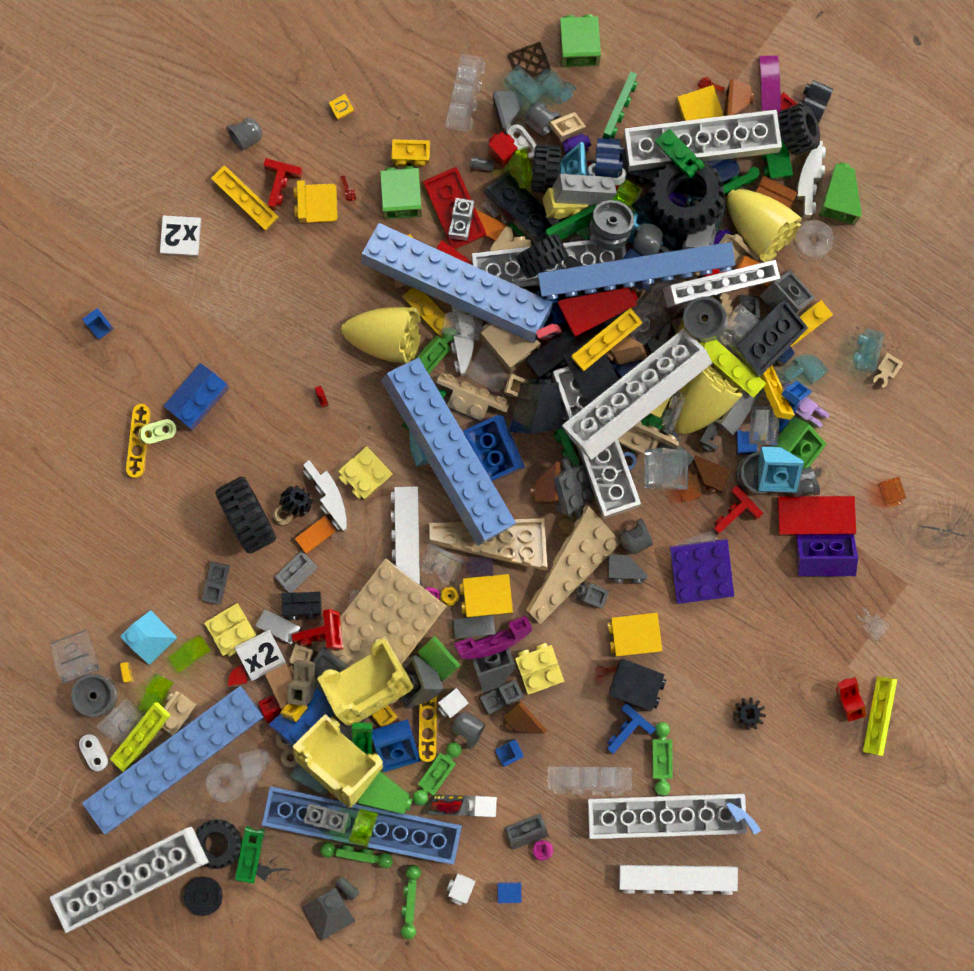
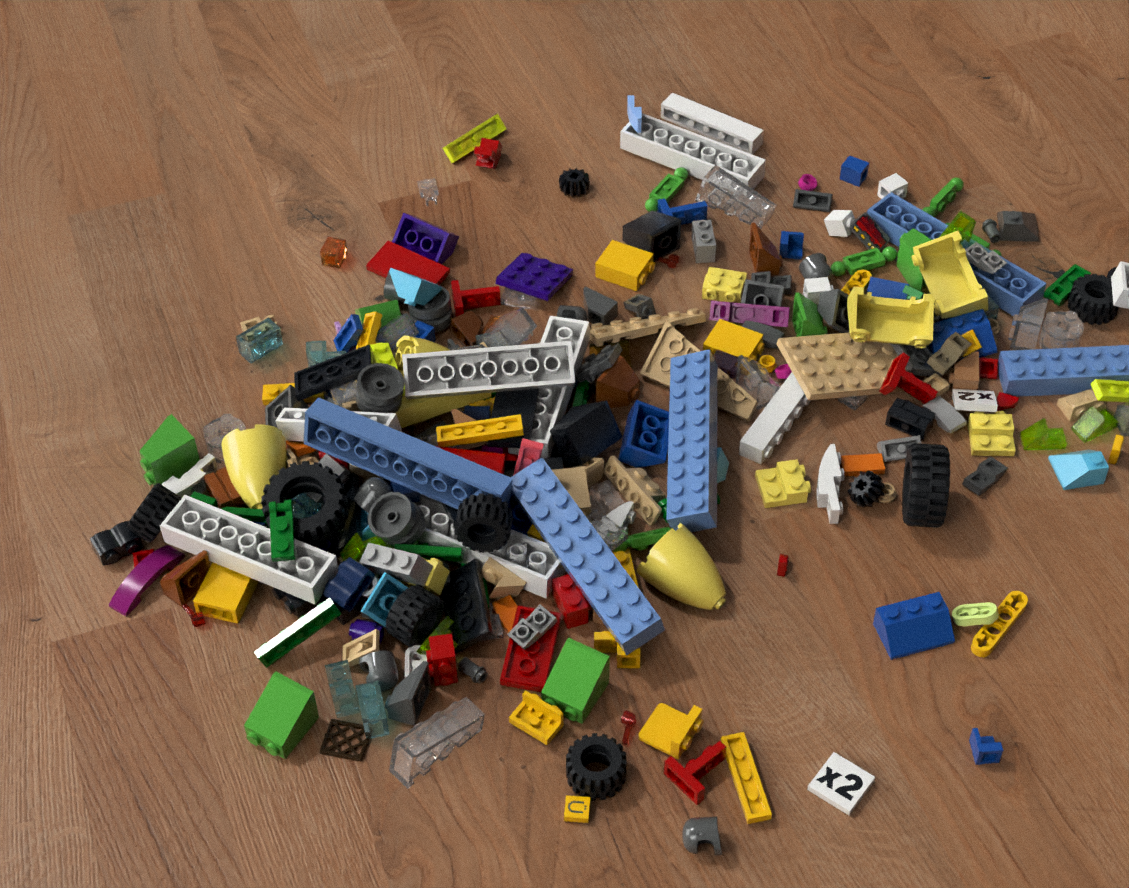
camera: 145 degrees left, 35 degrees down
none -> black tyre [566,733,627,801]
none -> light grey brick [691,220,716,263]

